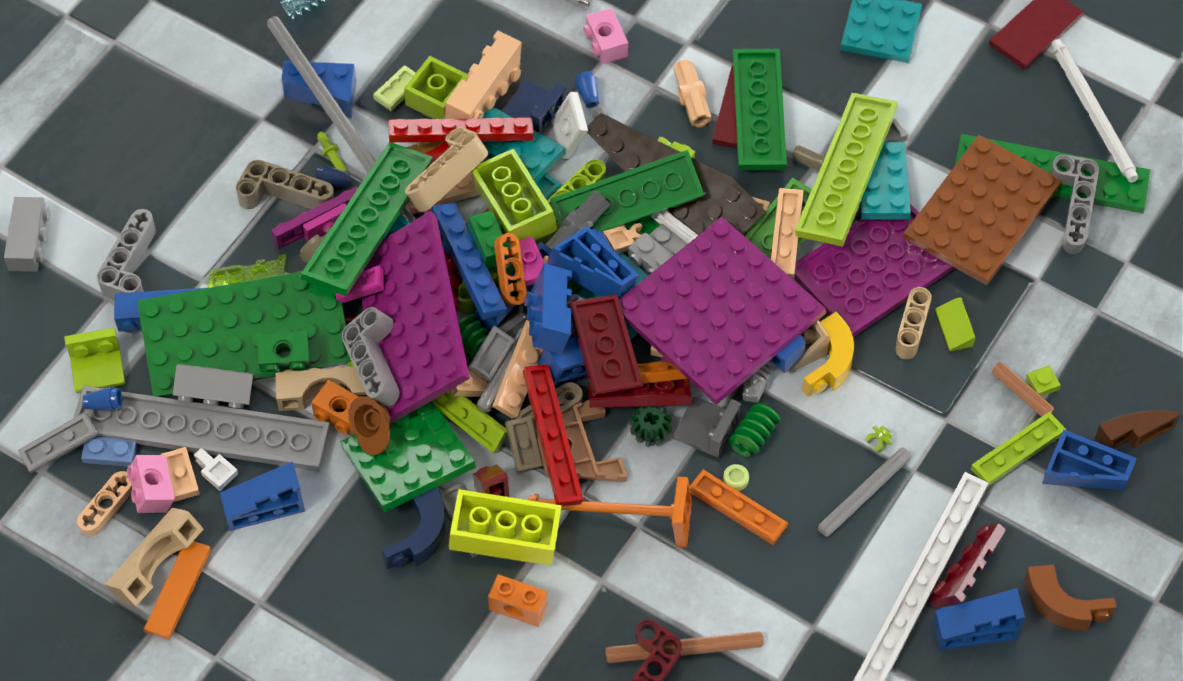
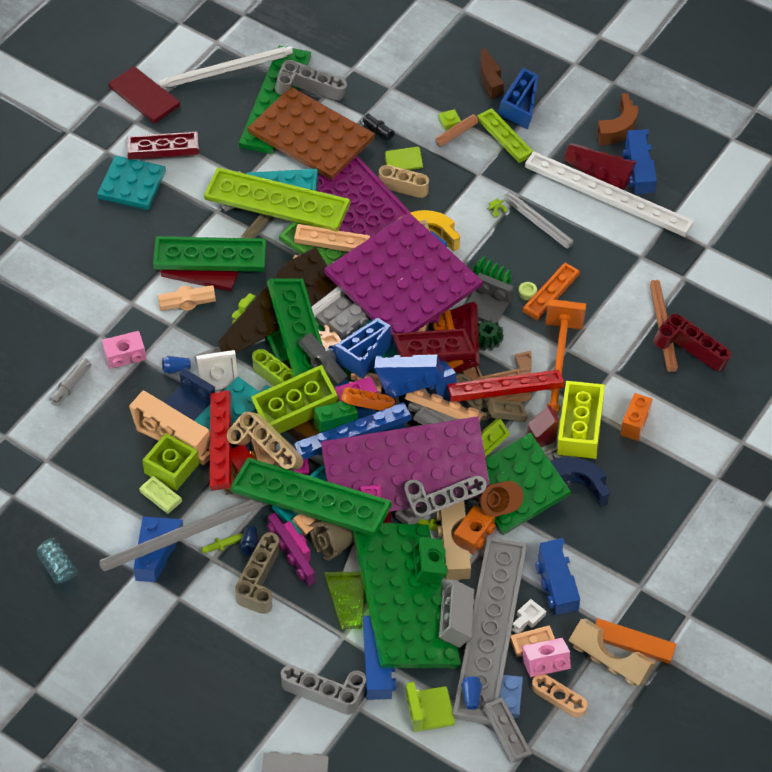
camera: 90 degrees left, 5 degrees down
none -> dark red tile [127,132,199,159]
none -> black pin [362,113,395,140]

